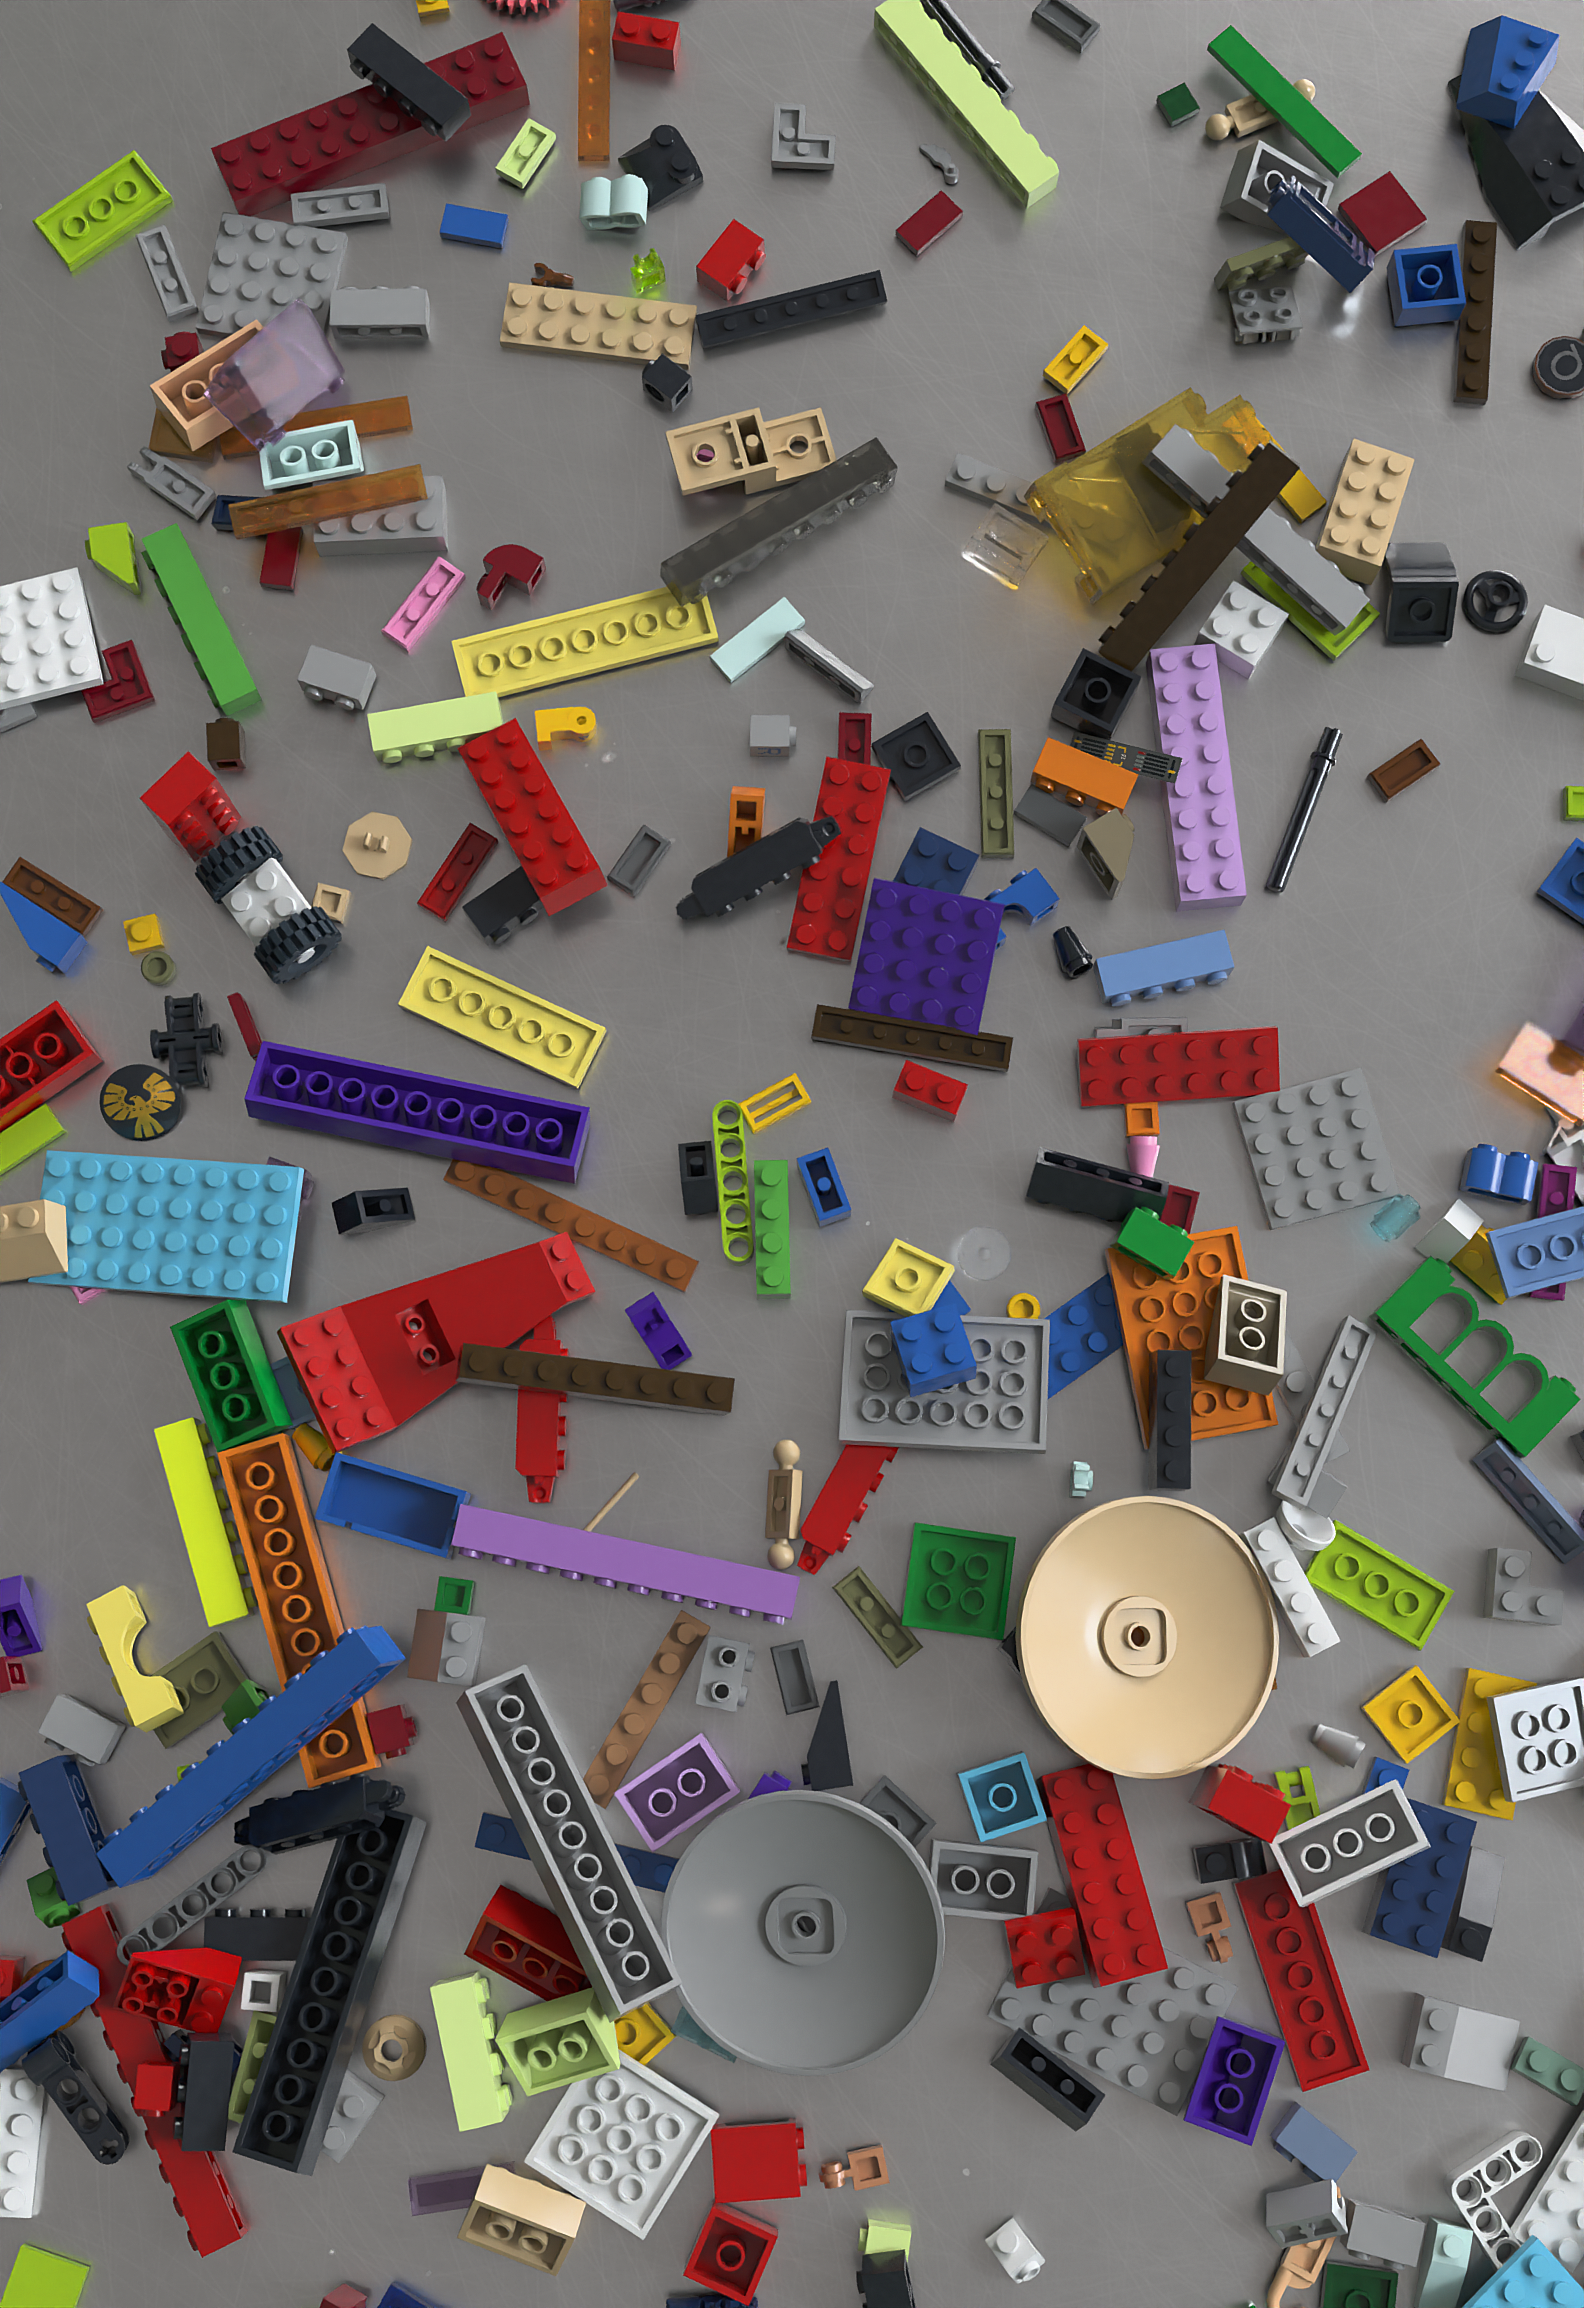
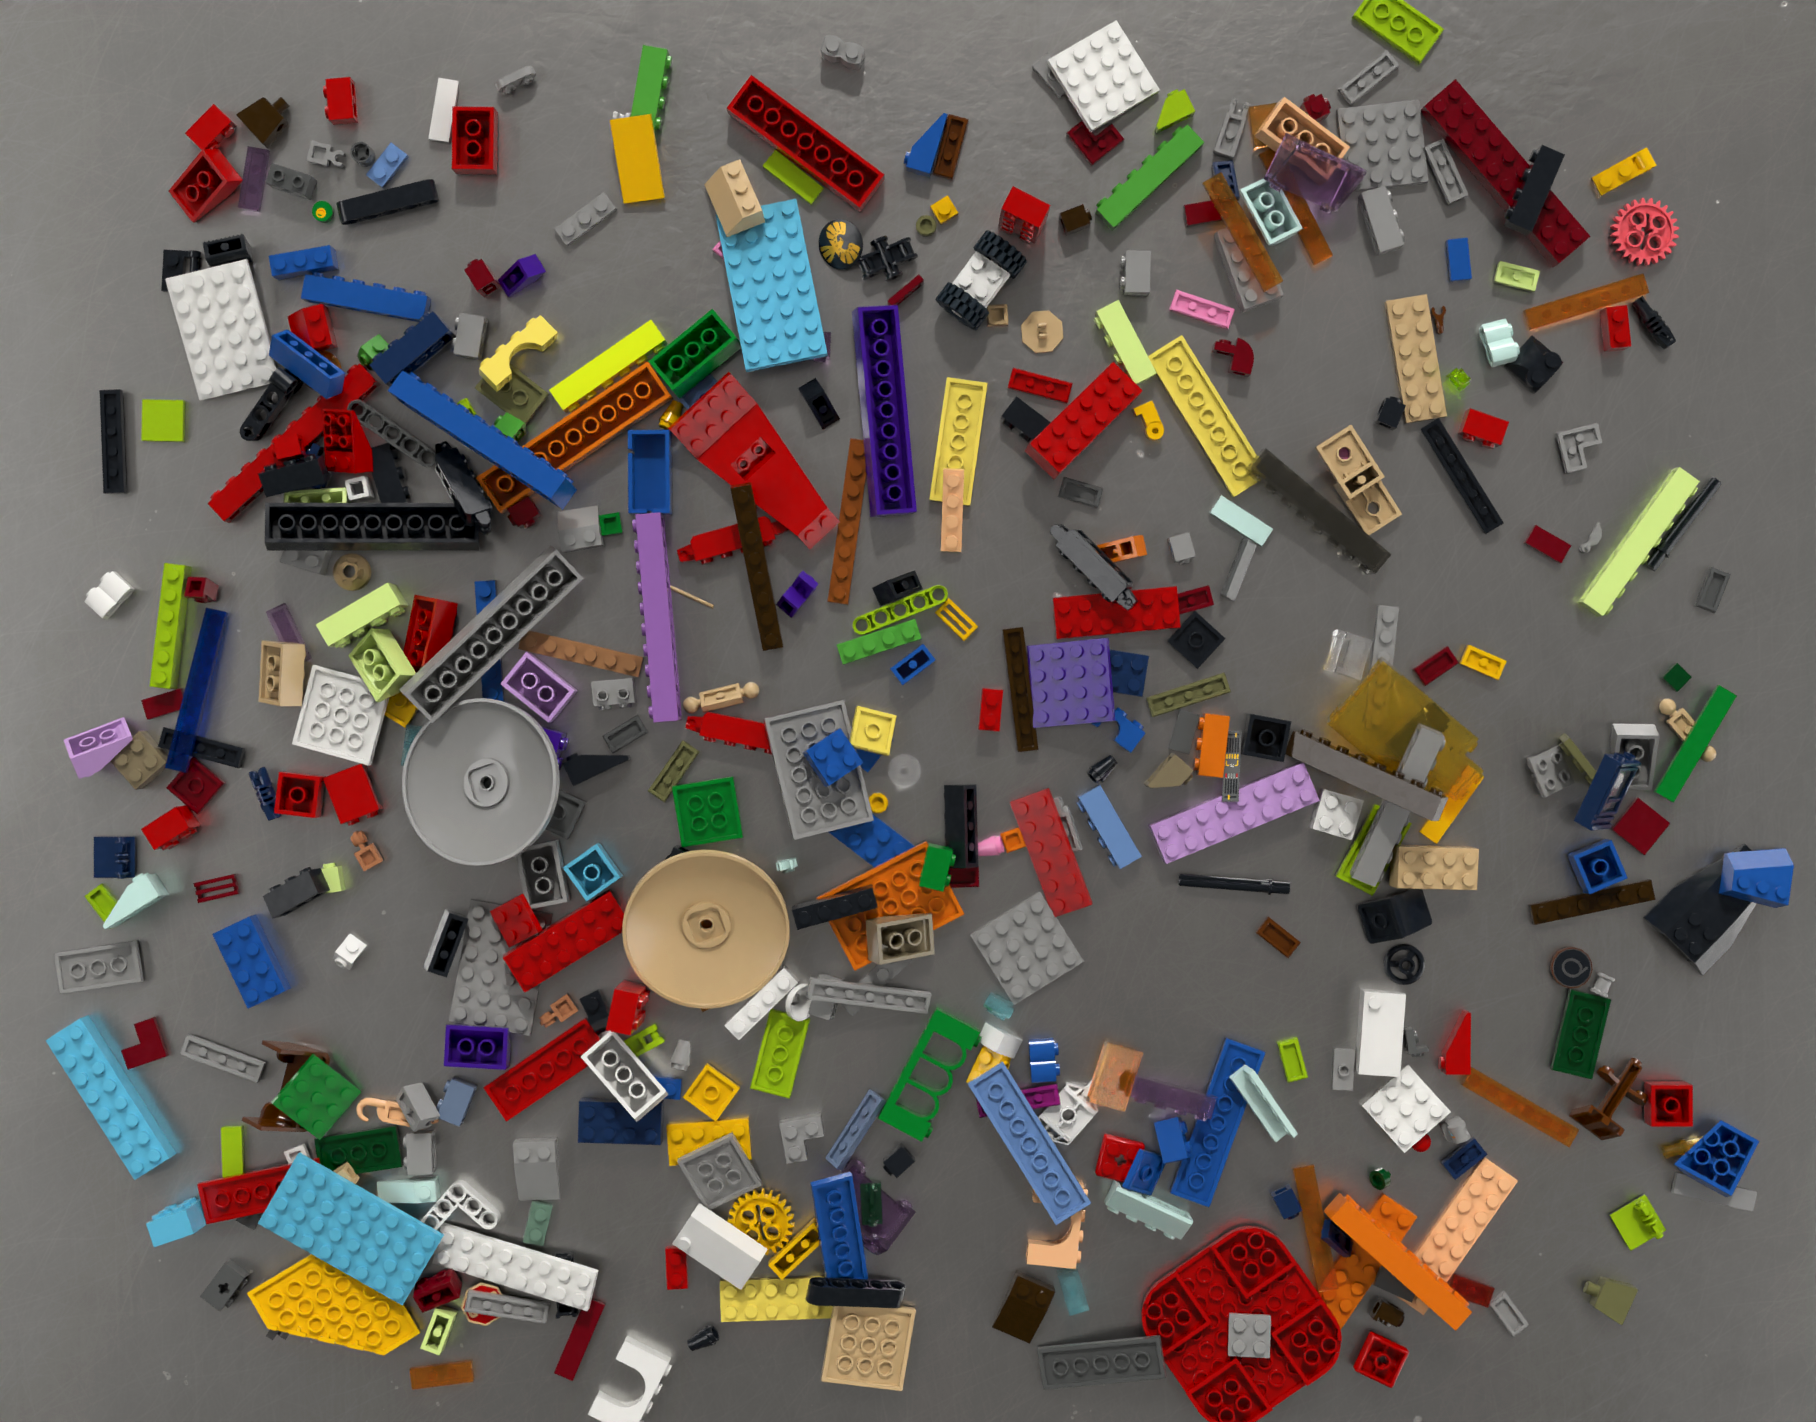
camera: 65 degrees right, 10 degrees up
slope [1441,1846,1505,1962] -> none
none -> light nougat plate [941,468,964,552]

